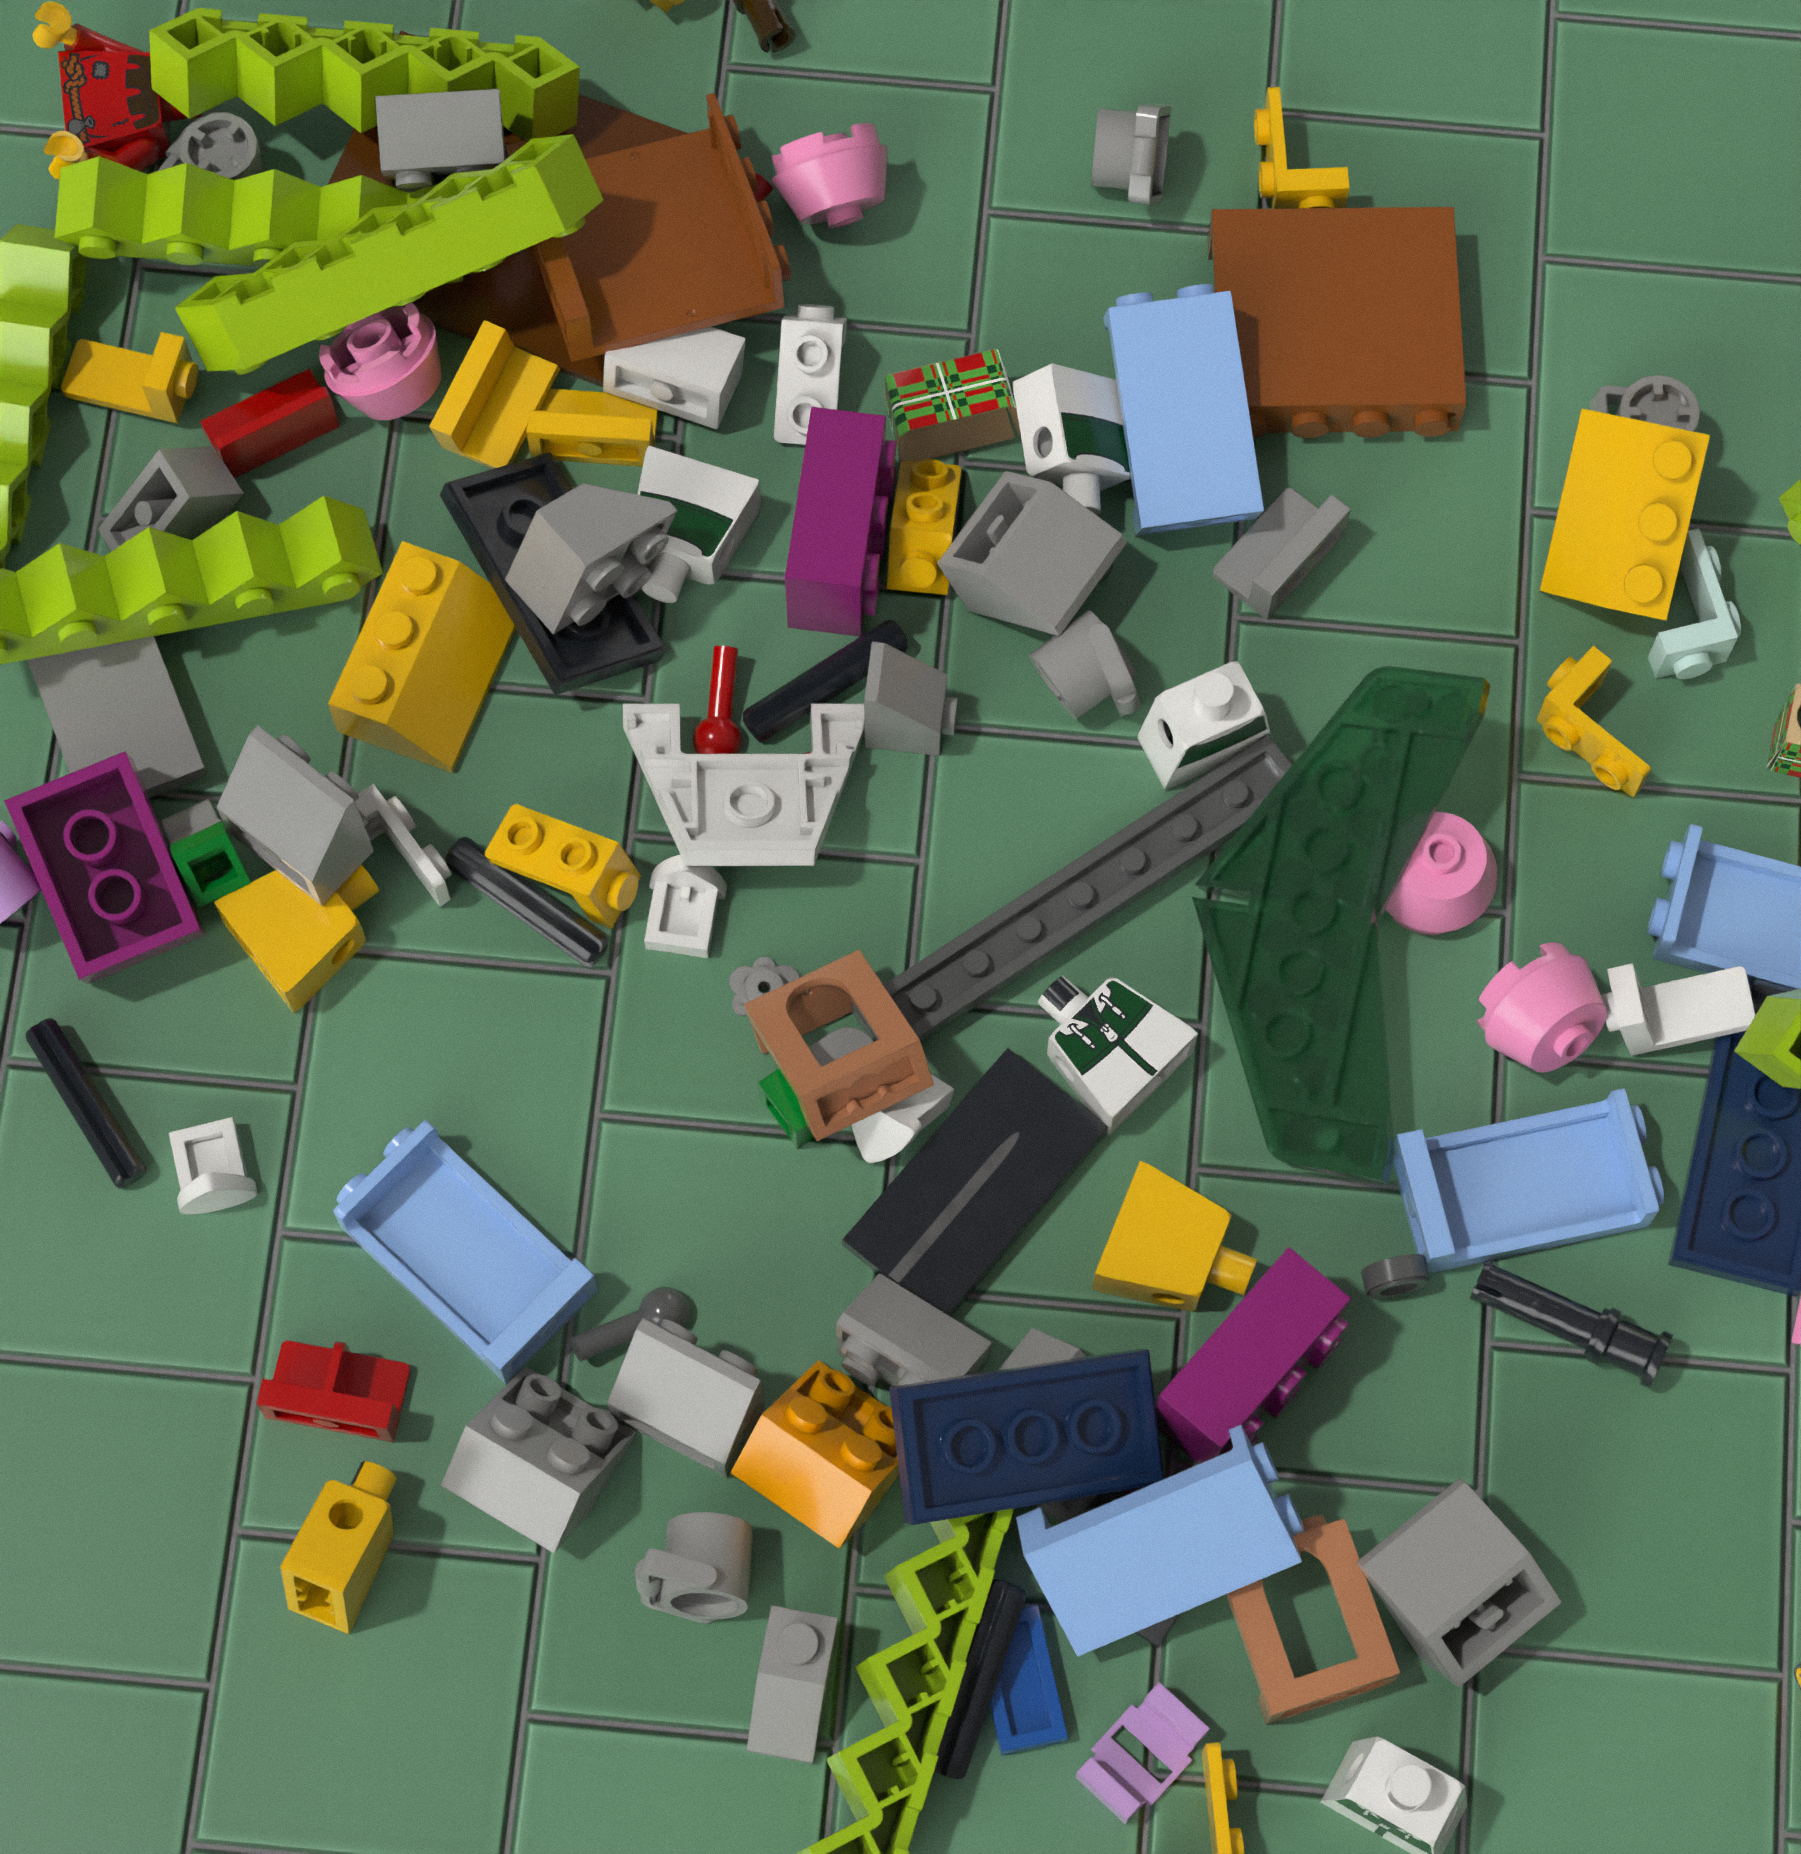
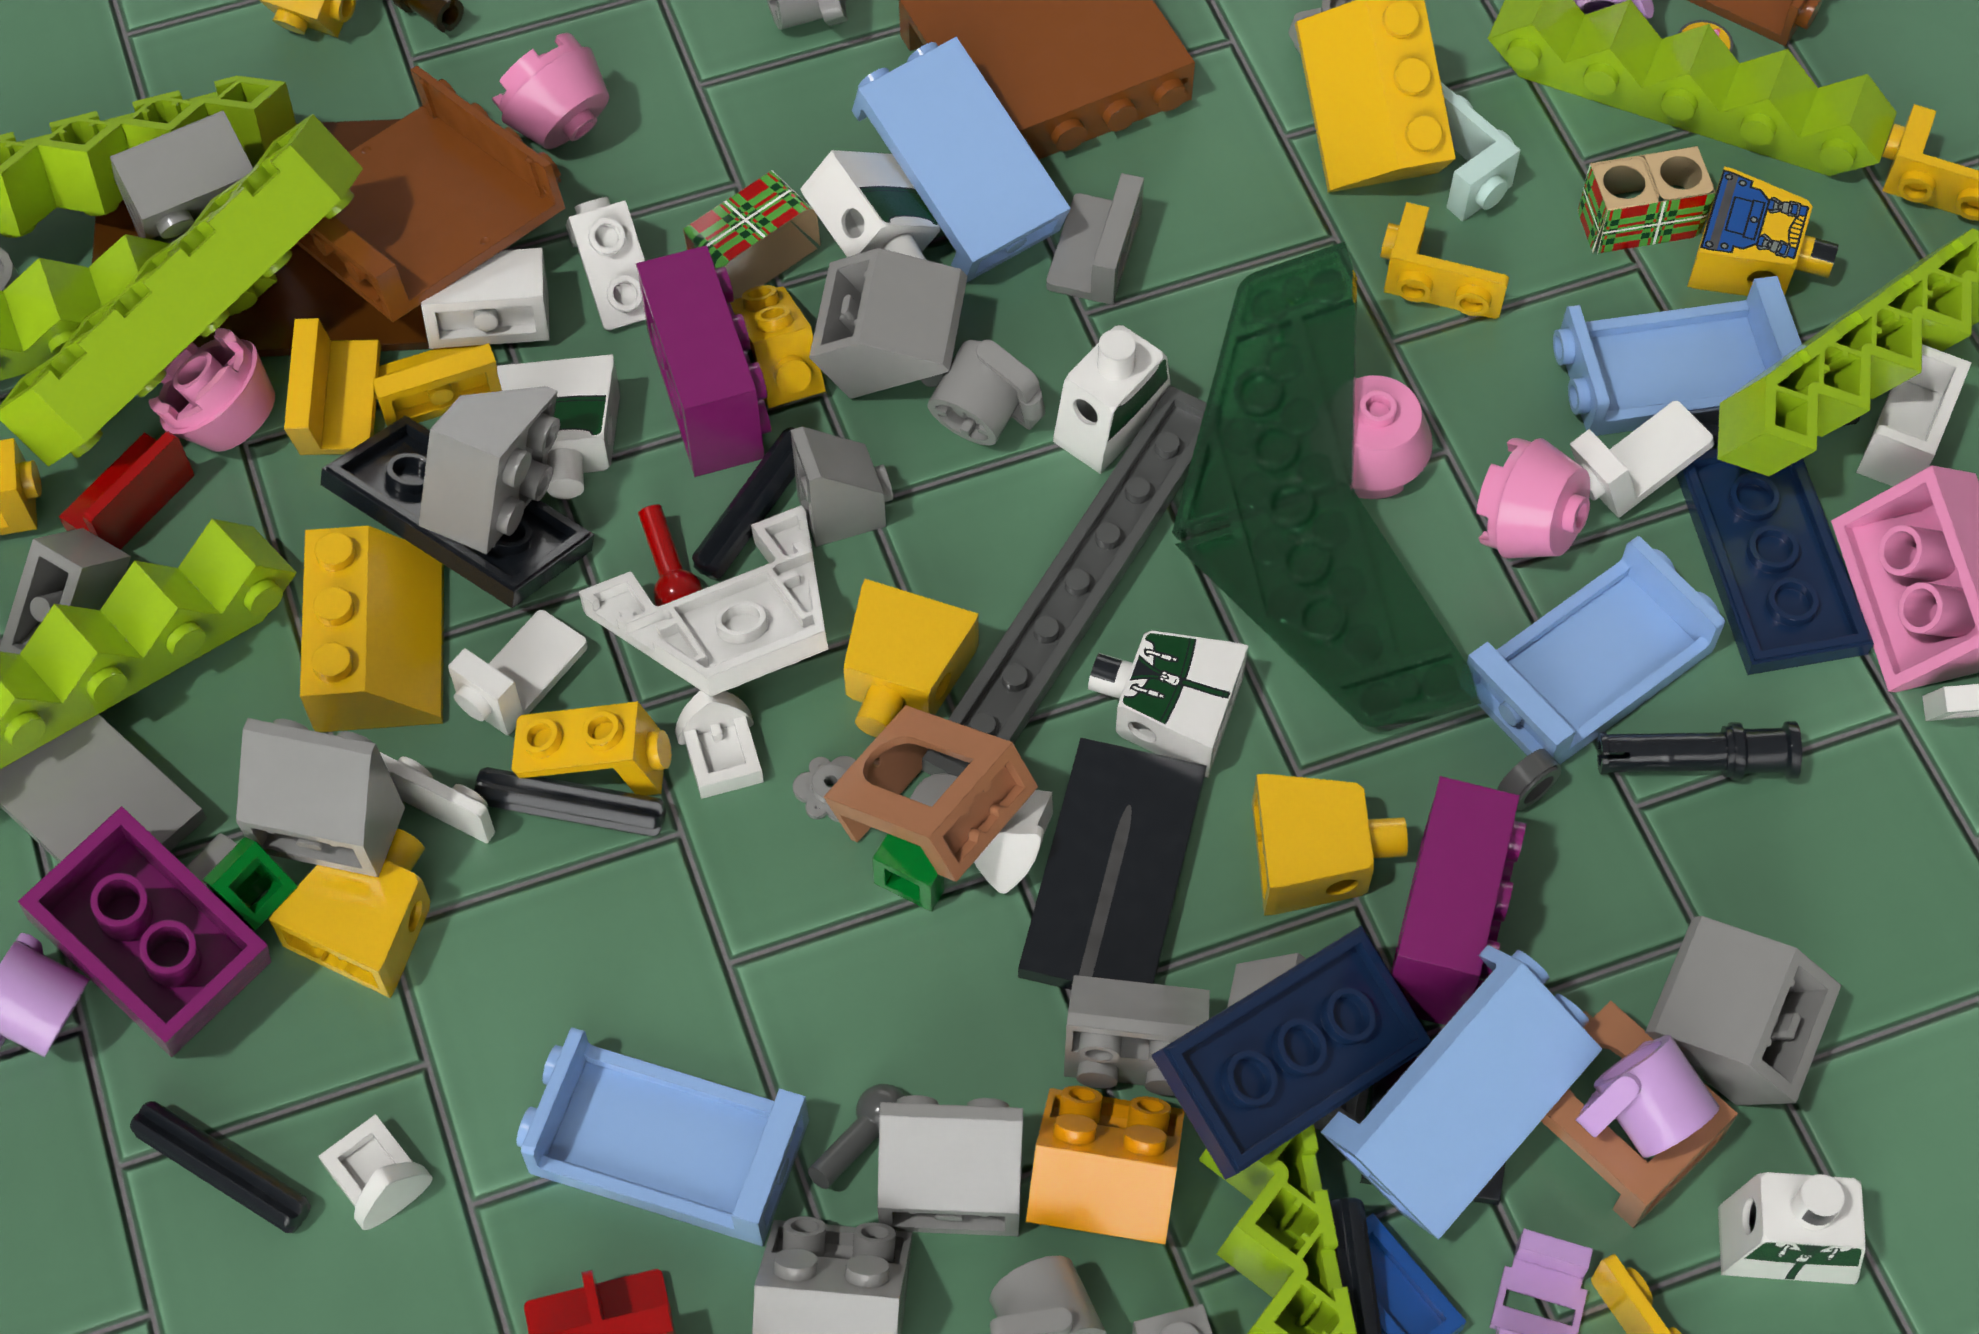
camera: 25 degrees left, 10 degrees down
none -> white bracket [448,610,588,736]
none -> yellow torso [844,578,979,737]
none -> lavender piece [1575,1035,1719,1157]

